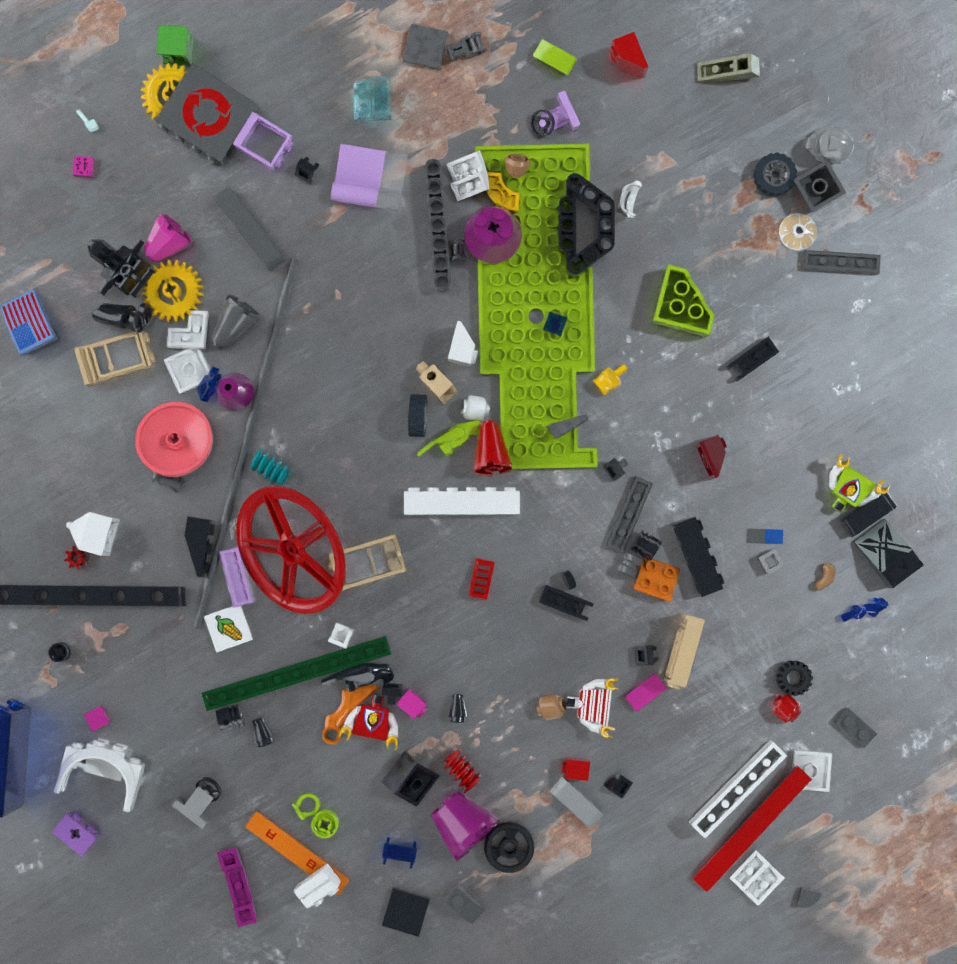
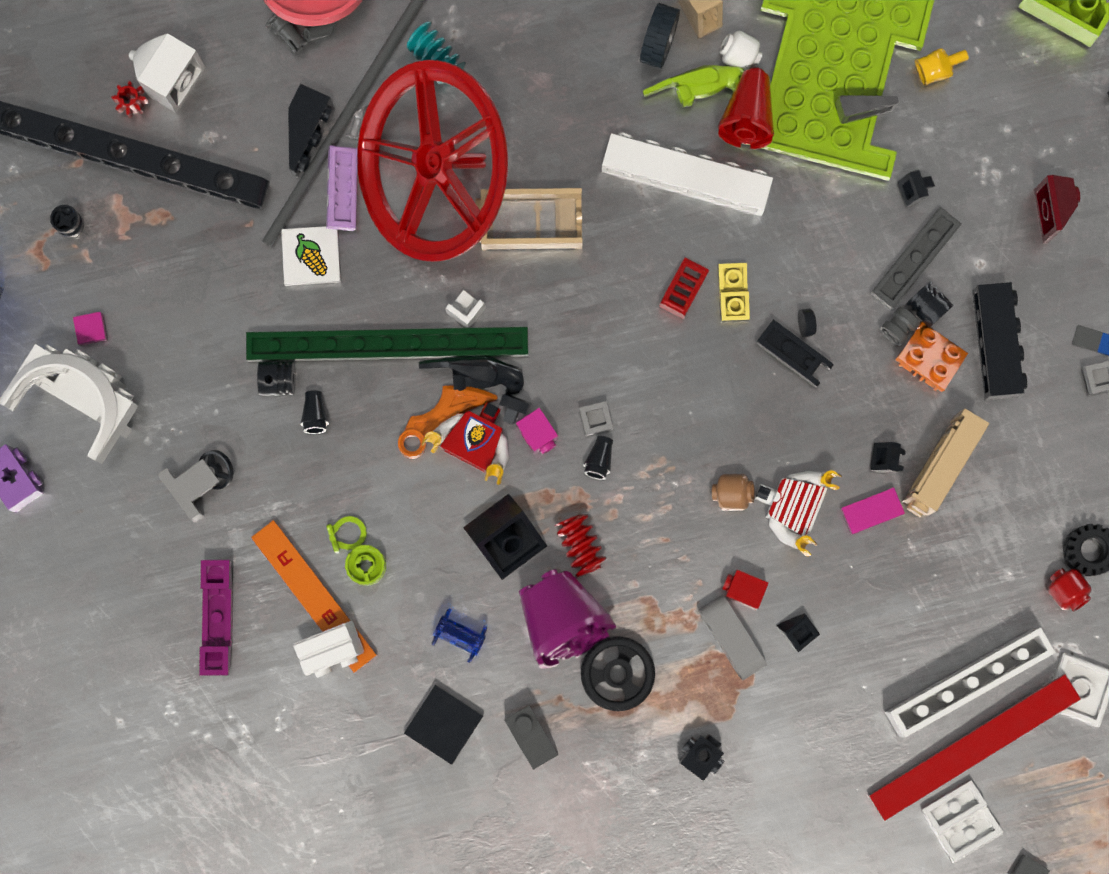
camera: 15 degrees right, 5 degrees down
none -> light grey plate [579,401,613,436]
none -> black brick [679,734,724,781]
none -> light yellow slope [718,263,750,321]

